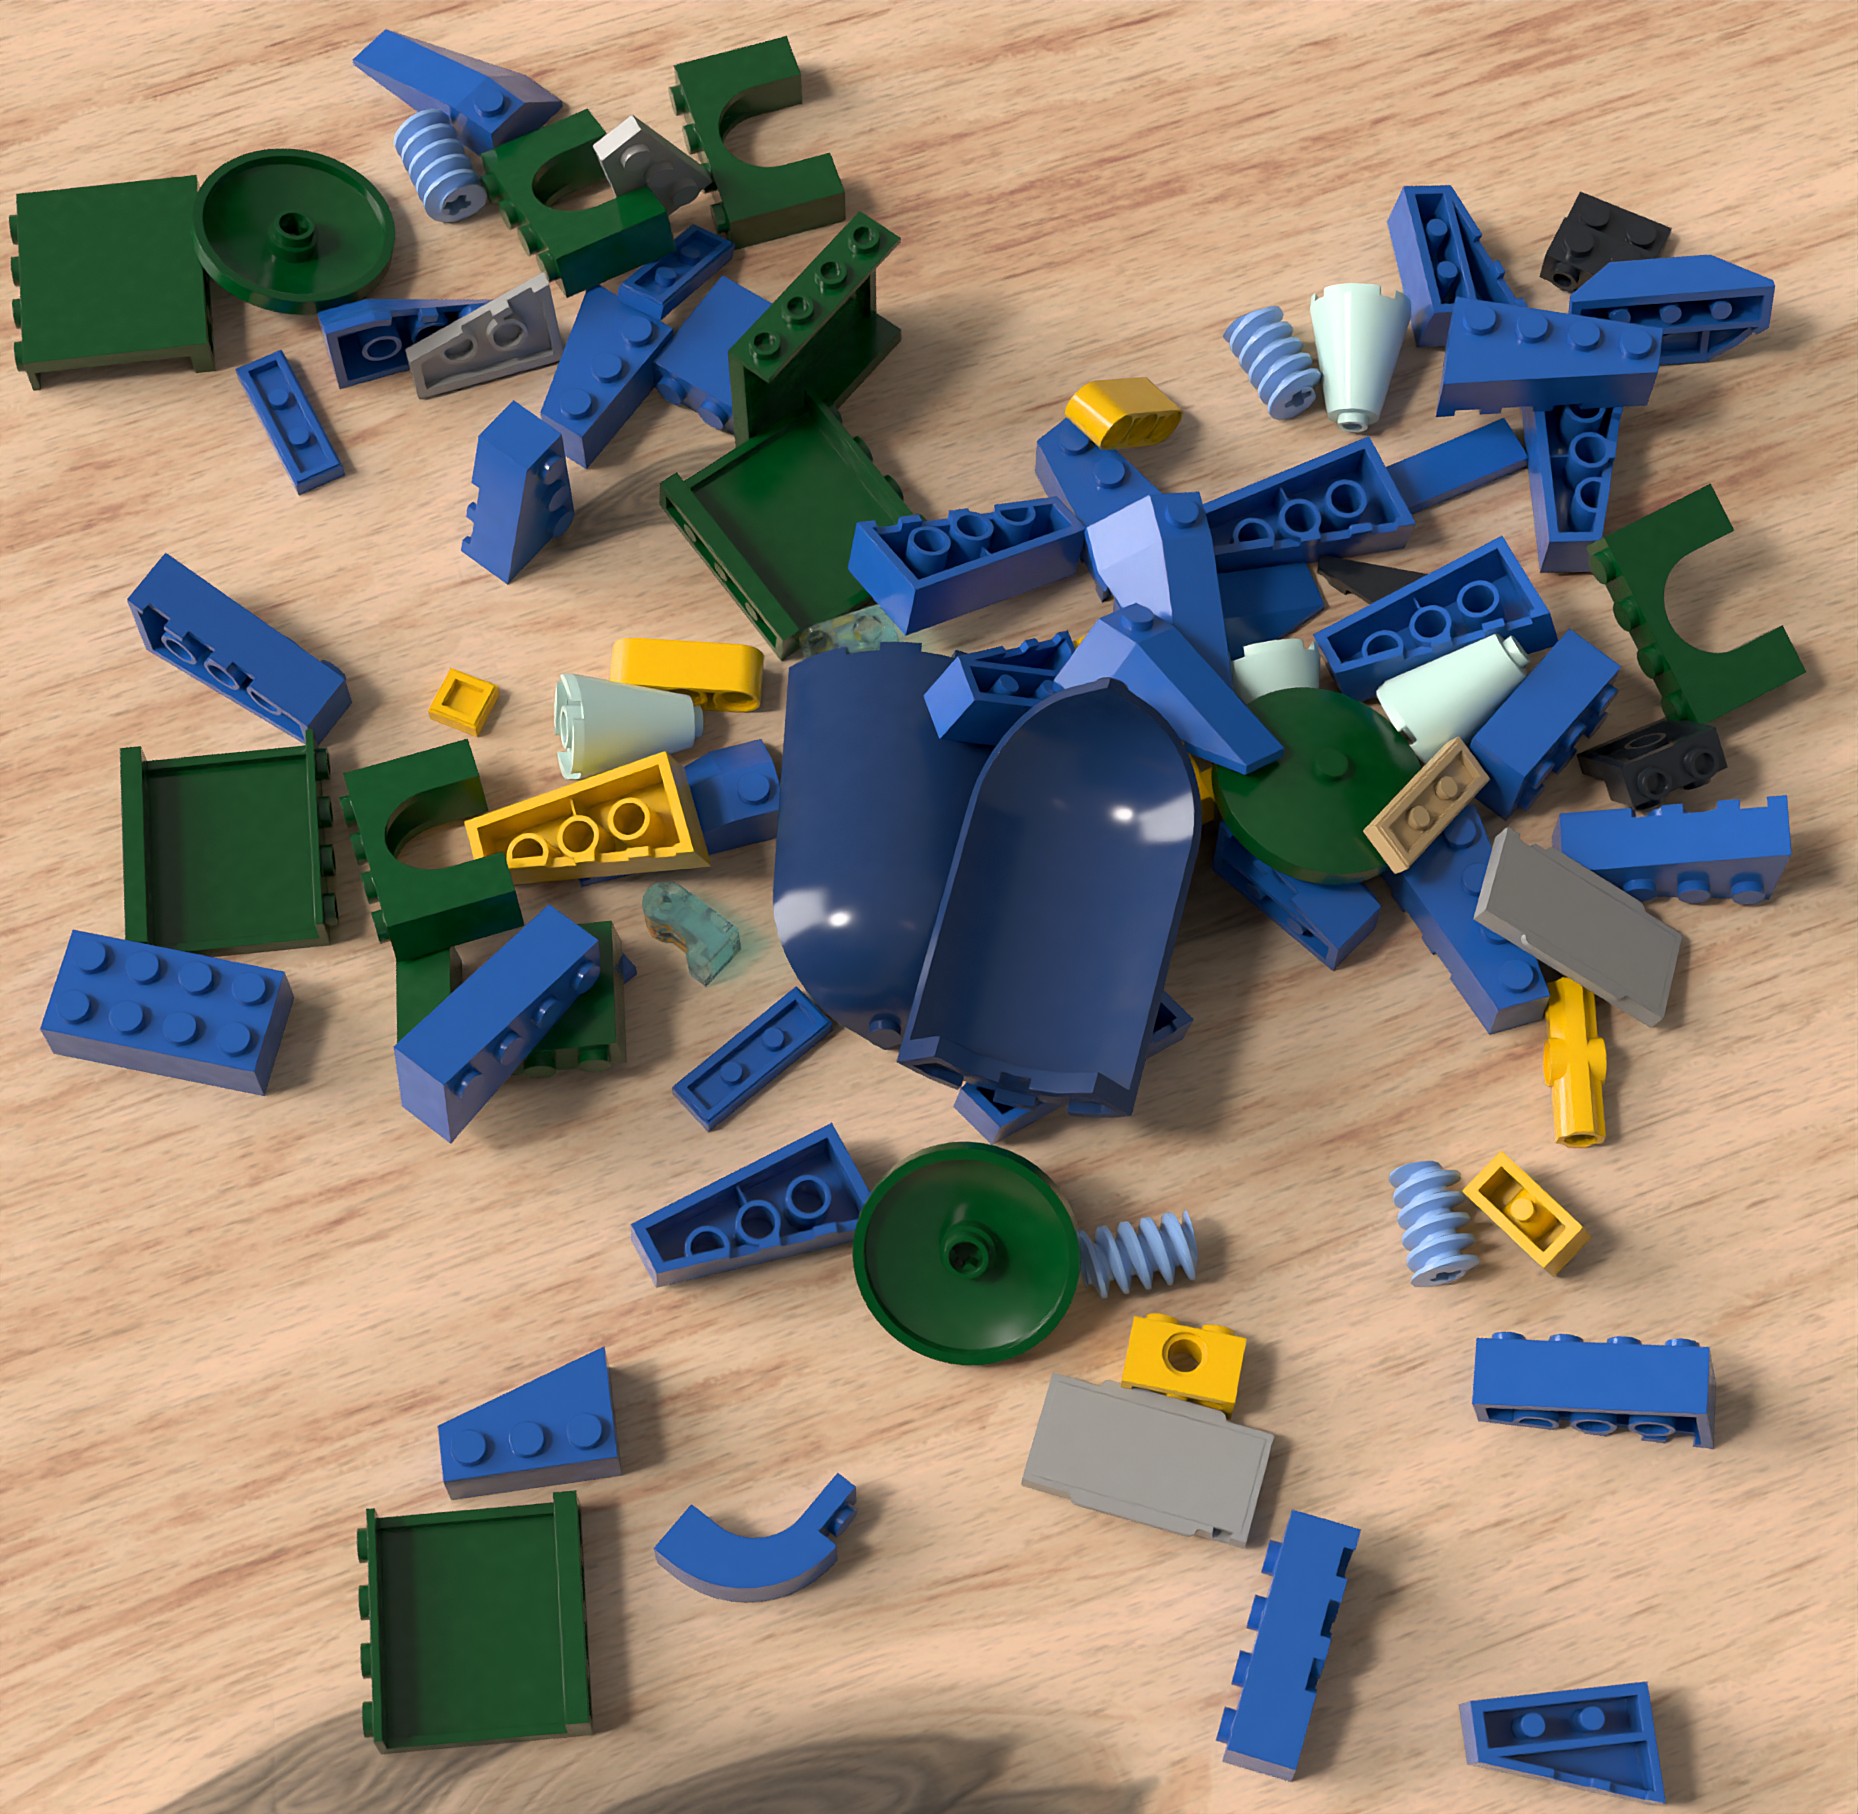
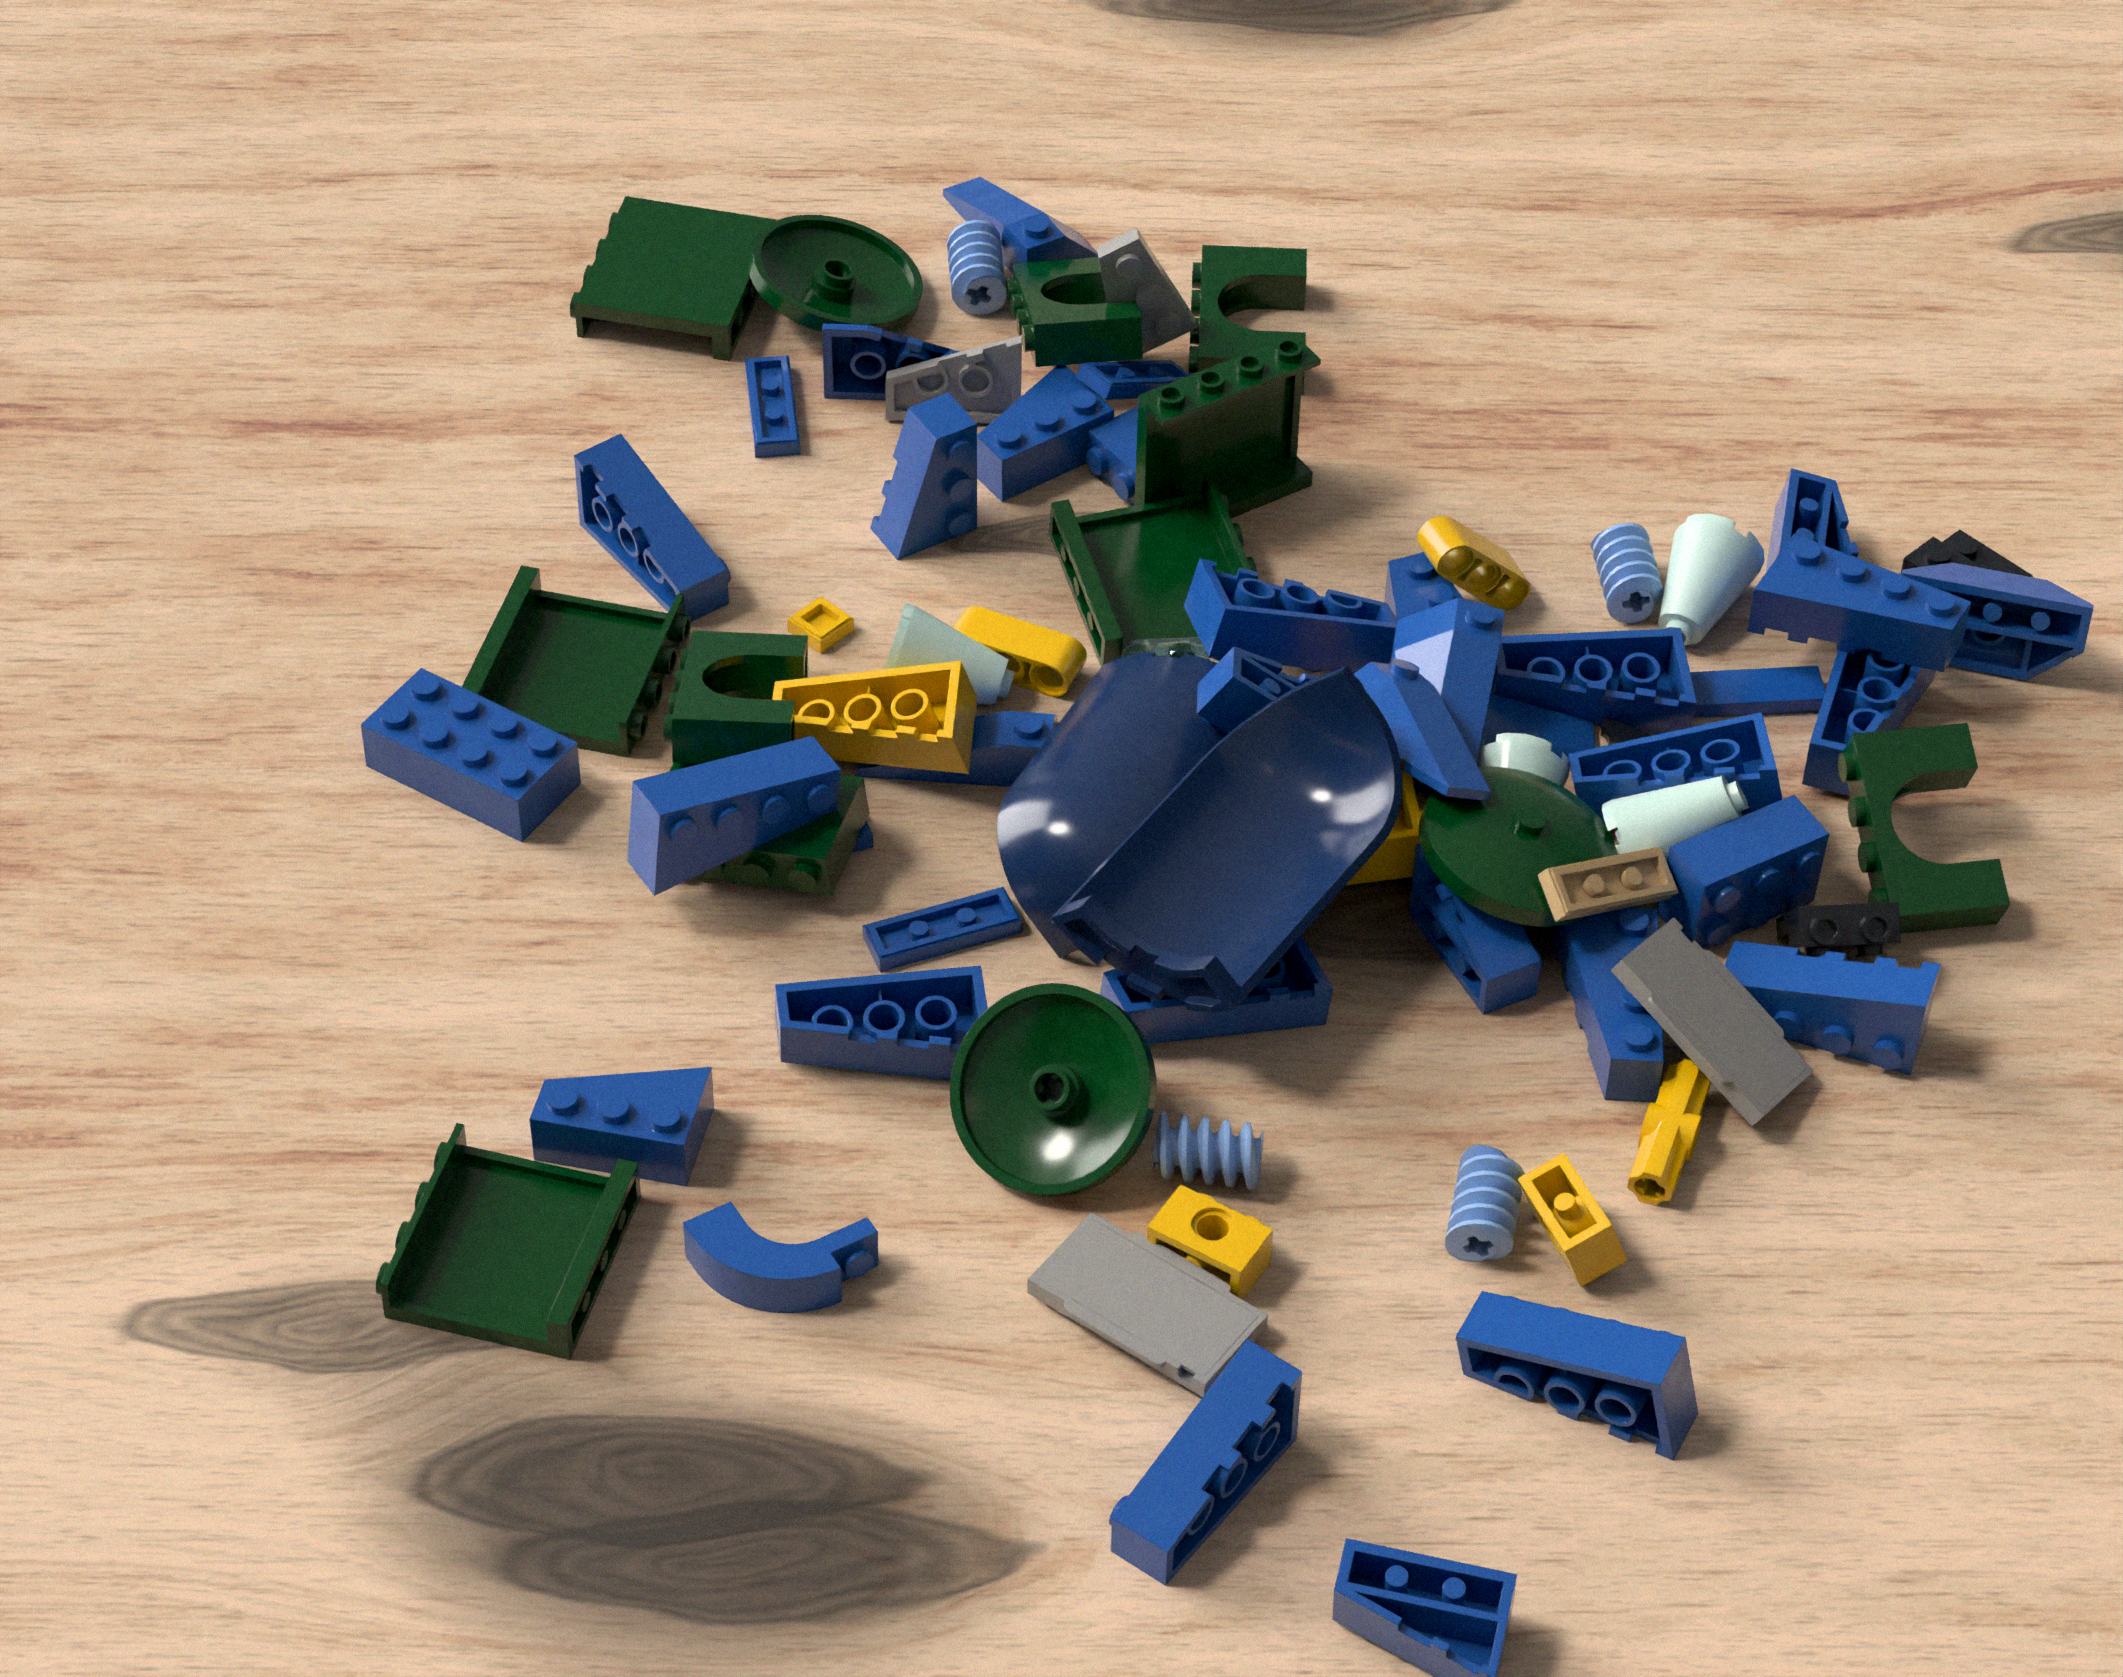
camera: 20 degrees right, 20 degrees down
clear light blue leg [642,881,741,987] -> none

